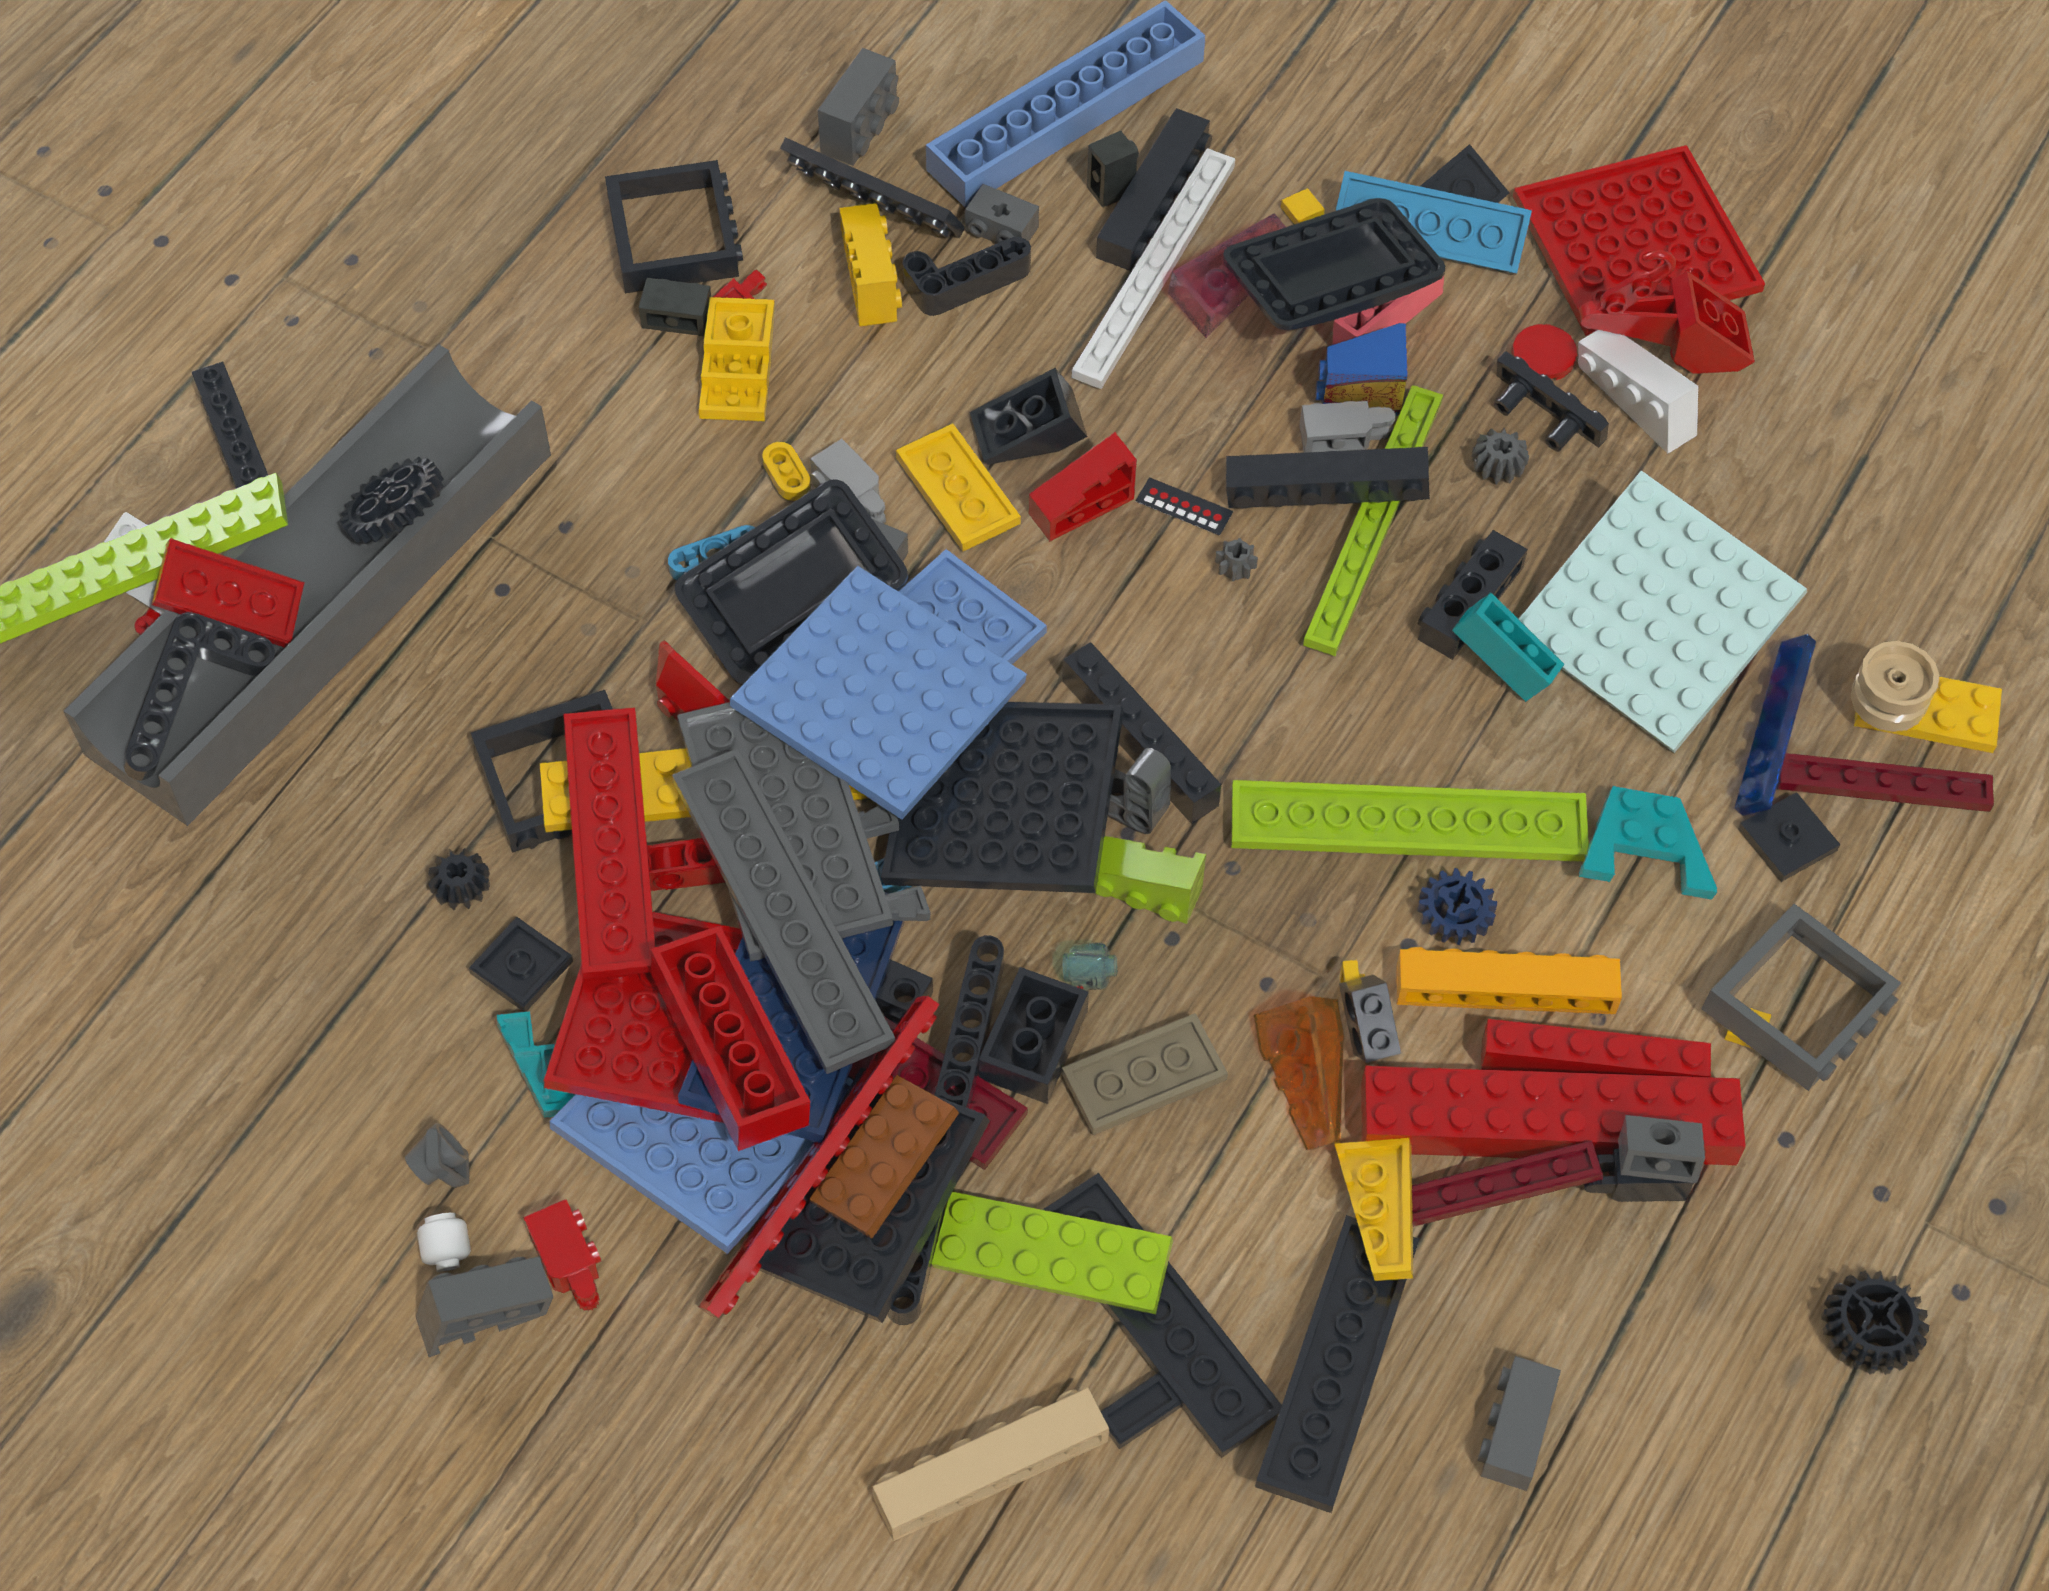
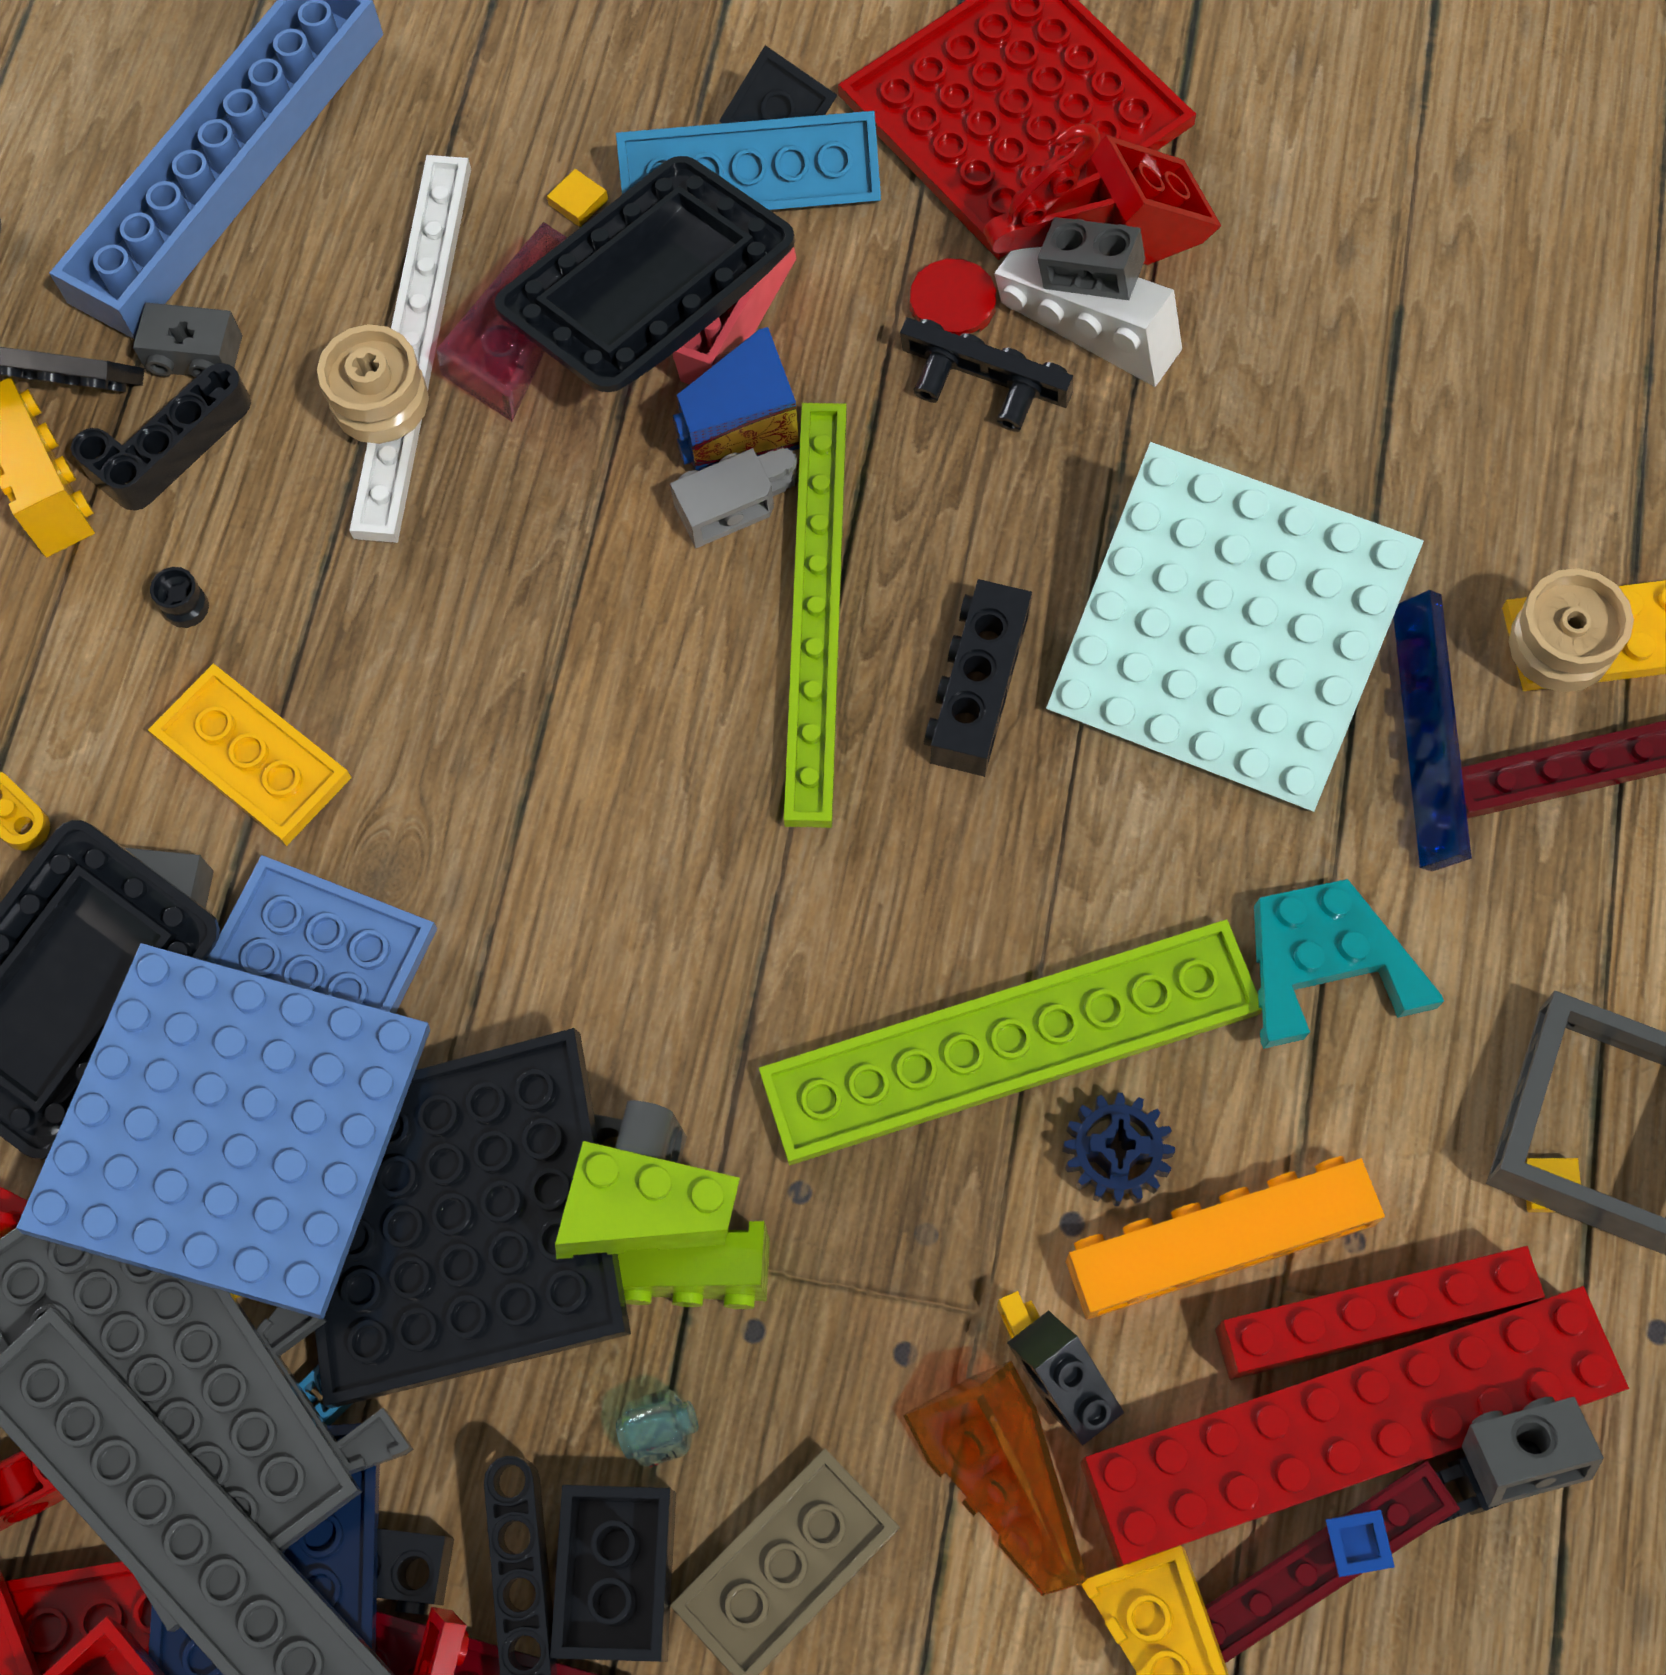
camera: 15 degrees left, 10 degrees up
light grey hinge [810,439,886,524] -> none
black slope [970,368,1088,465] -> none
red wedge [1029,432,1137,542] -> none
black brick [1062,642,1222,824] -> none
pearl dark grey brick [1087,130,1139,208] -> none
black brick [1096,108,1212,271] -> none
black sticker [1135,477,1234,536] -> none
dark grey gear [1215,538,1258,582] -> none
black brick [1226,447,1430,509] -> none
teal brick [1452,592,1564,702] -> none
dark grey gear [1472,427,1529,485] -> none
black plate [1738,792,1840,882] -> none
none -> black wheel [150,567,209,628]
none -> tan wheel [317,324,429,444]
none -> lime wedge [555,1141,740,1259]
none -> dark grey brick [1037,217,1145,300]
none -> blue plate [1325,1509,1395,1577]

